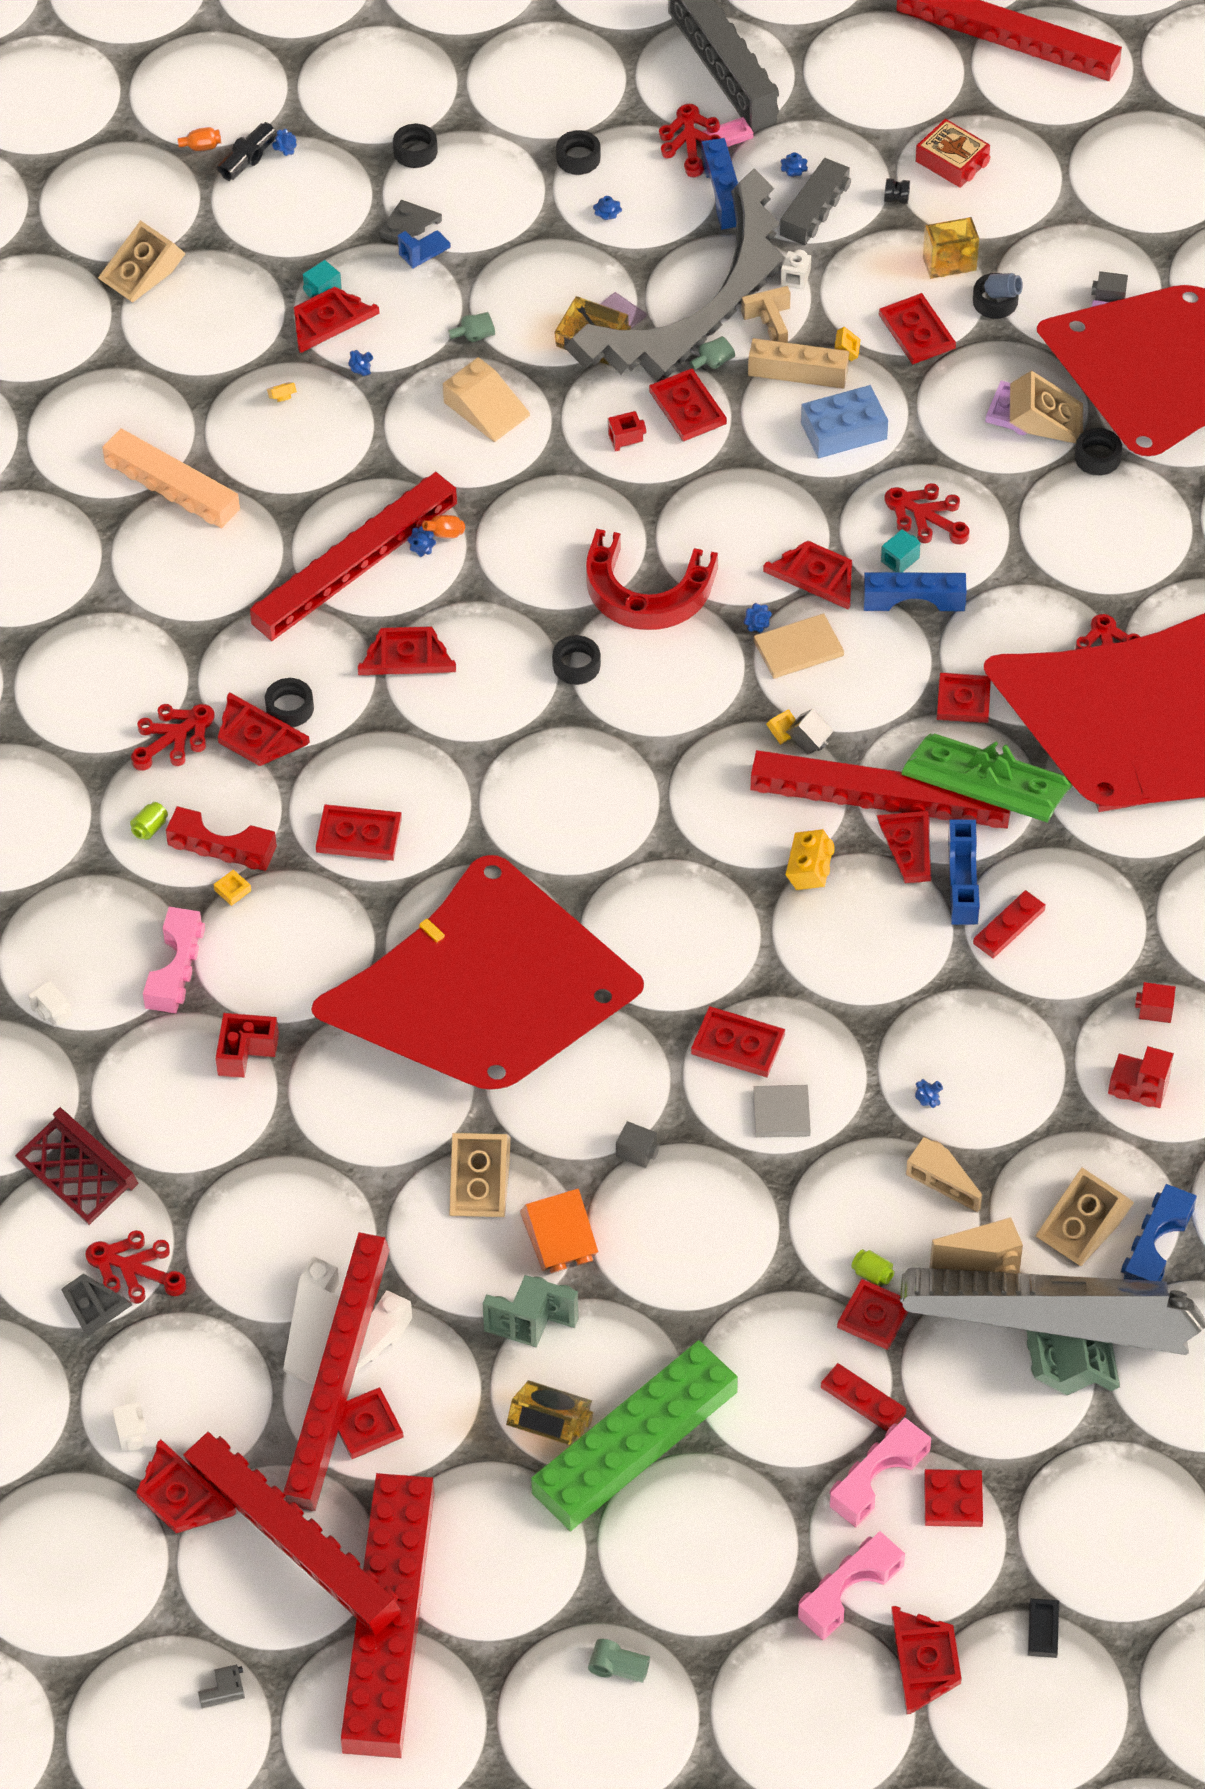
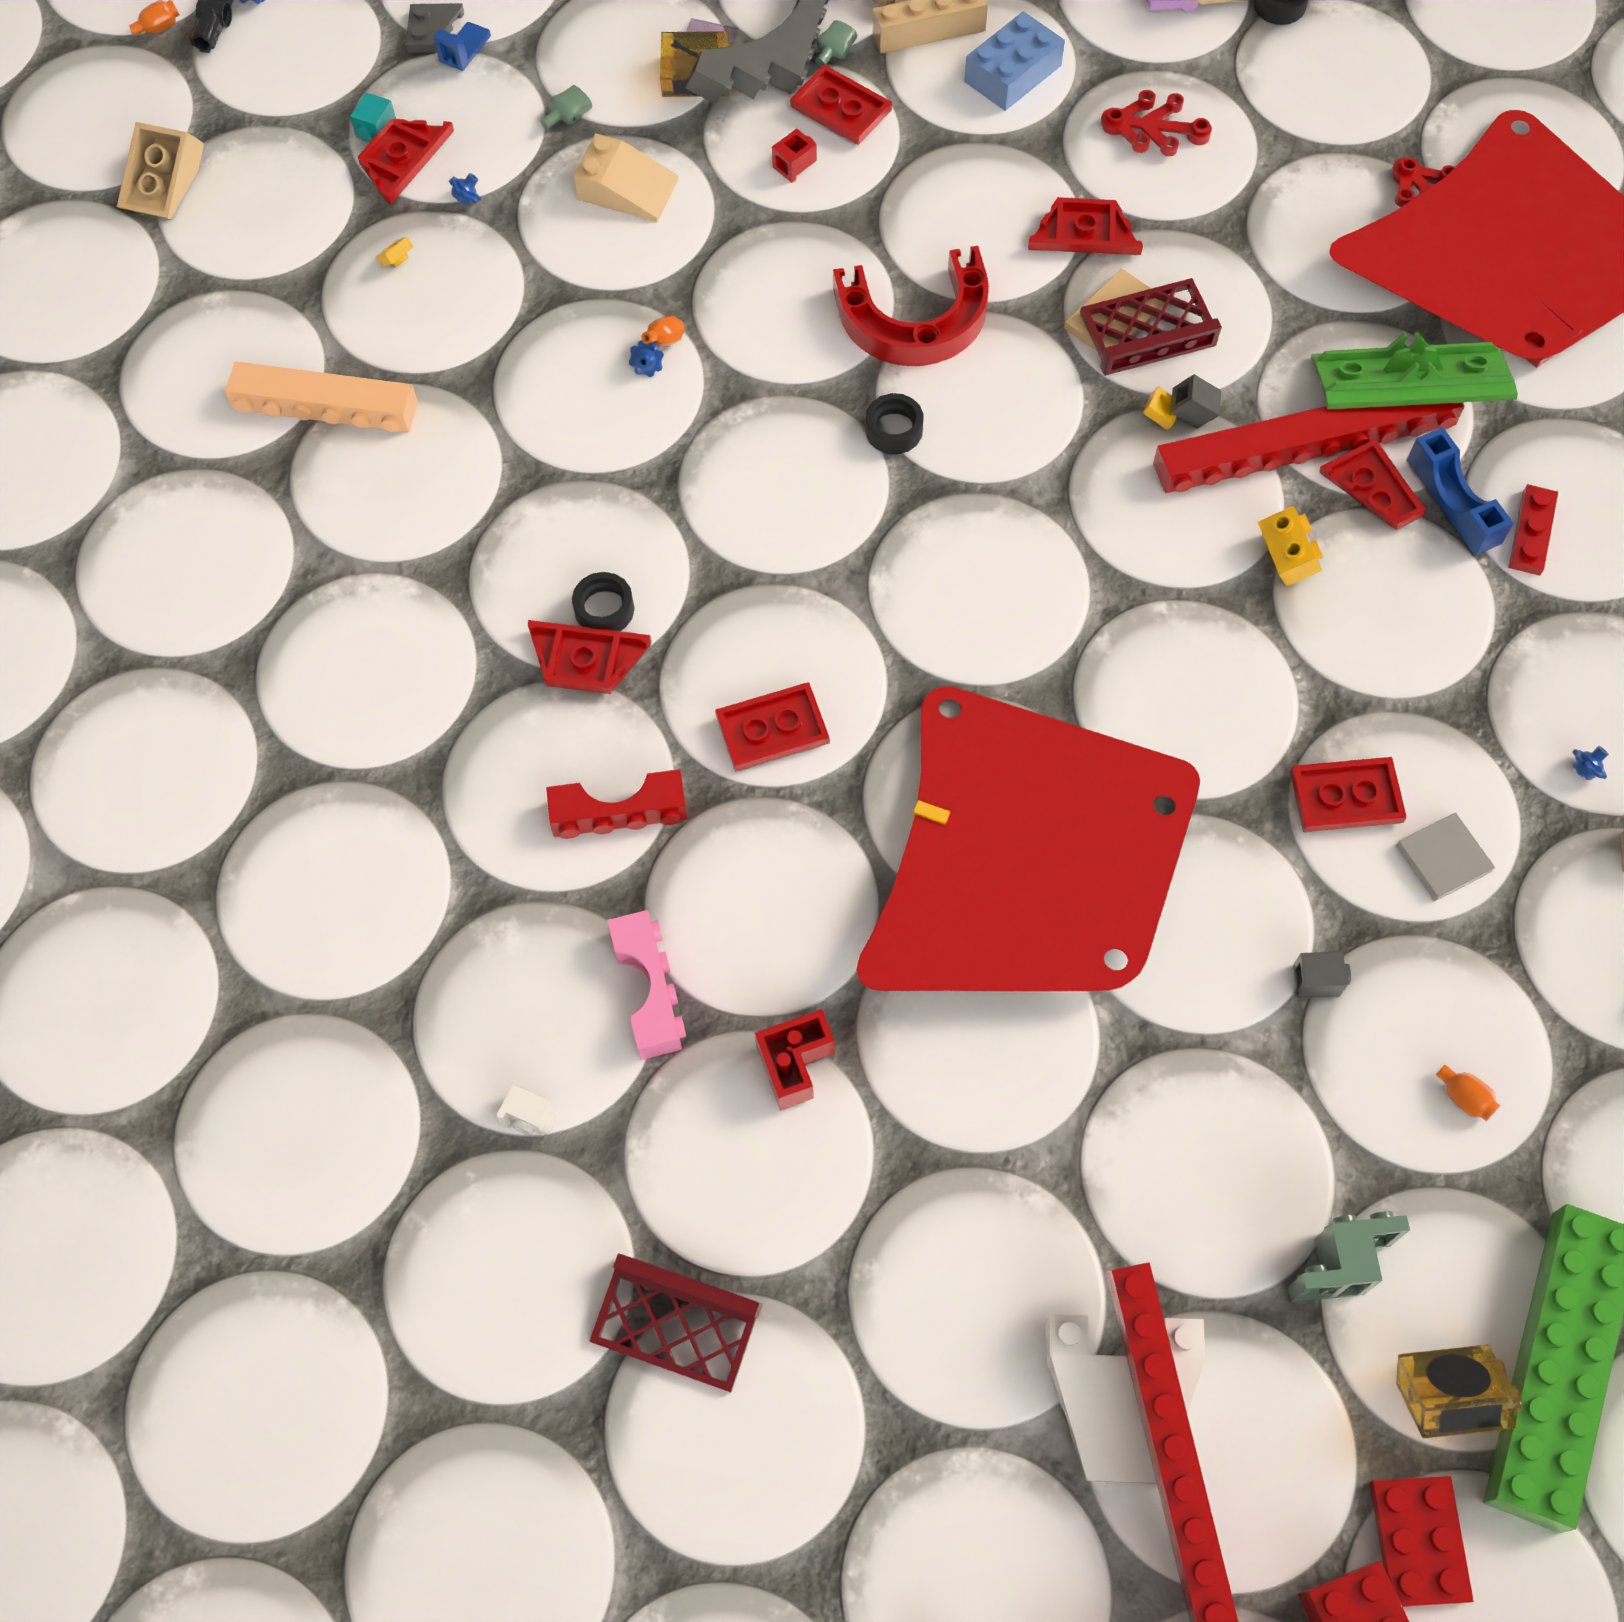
camera: 25 degrees left, 10 degrees up
dark grey wing [61,1273,132,1335] -> none
red plant [85,1230,186,1304] -> none
lime brick [130,802,168,840] -> none
red plant [131,704,215,771] -> none
yellow plate [213,870,251,906] -> none
red brick [250,471,457,641] -> none
red plate [338,1387,404,1459] -> none
red wing [358,626,456,675] -> none
tan slope [449,1133,511,1217] -> none
orange slope [520,1188,598,1274] -> none
blue plant [744,603,772,633] -> none
blue arch [863,572,967,611] -> none
teal brick [881,529,921,572] -> none
red plate [937,673,991,723] -> none
none -> dark red fence [1080,278,1222,376]
none -> red plate [1370,1476,1474,1607]
none -> orange plant [1436,1065,1501,1121]

